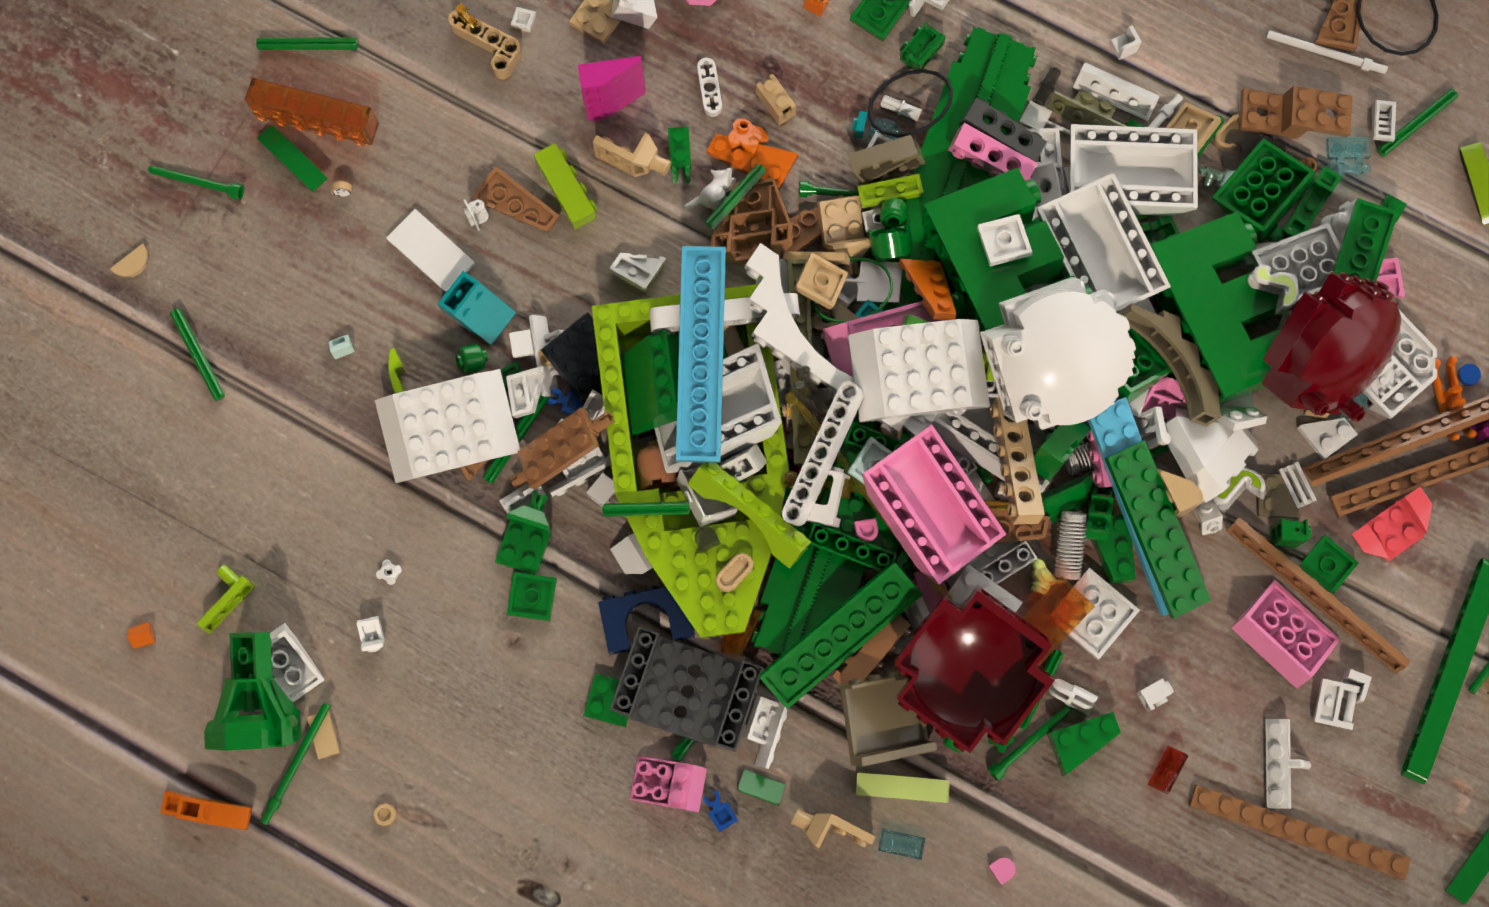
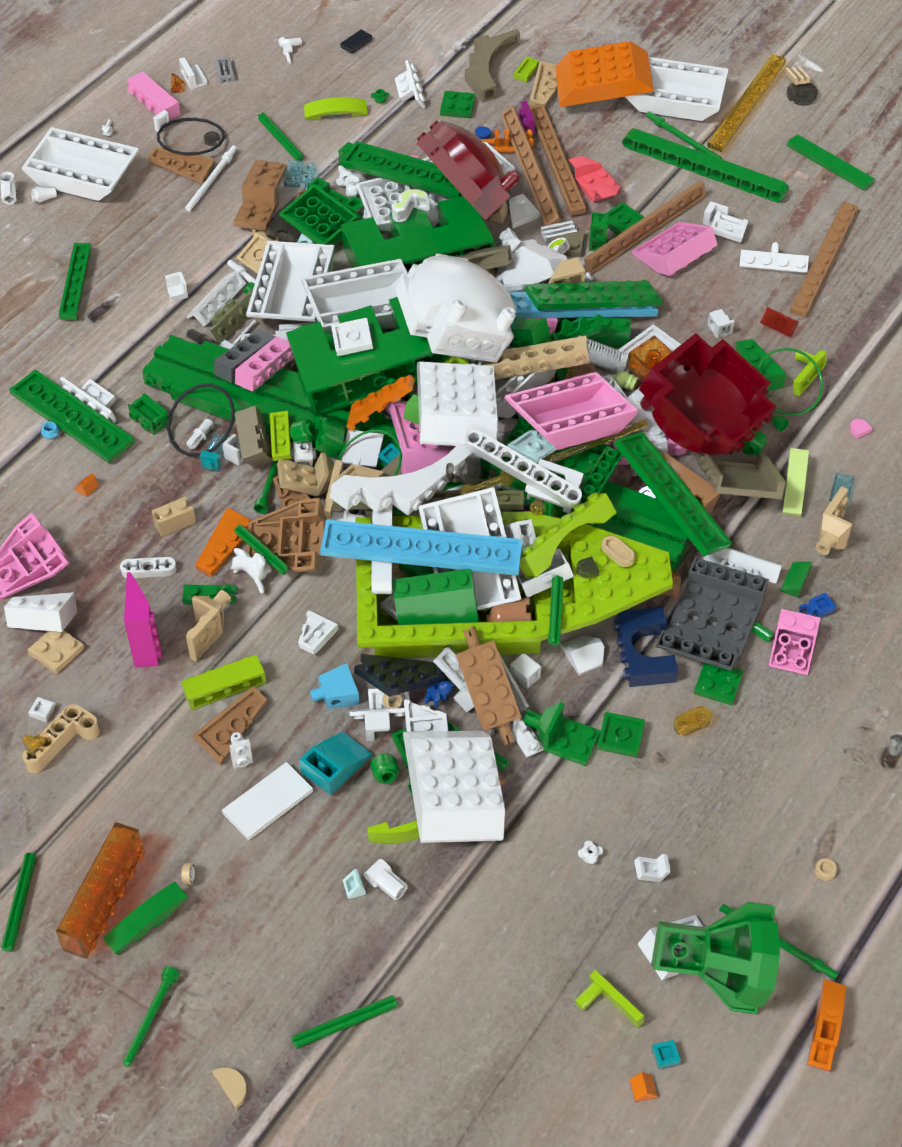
camera: 85 degrees left, 25 degrees down
orange plate [728,118,768,154] -> none
bright pink tile [854,518,878,542] -> none
white slope [1371,100,1396,142] -> none
none -> clear smoke tile [204,131,220,146]
none -> medium azure torso [309,664,359,709]
none -> white piece [364,859,408,900]
none -> teal plate [651,1040,681,1069]
none -> clear yellow plate [673,706,712,736]
none -> green piece [758,348,823,416]
none -> lime piece [793,349,827,396]

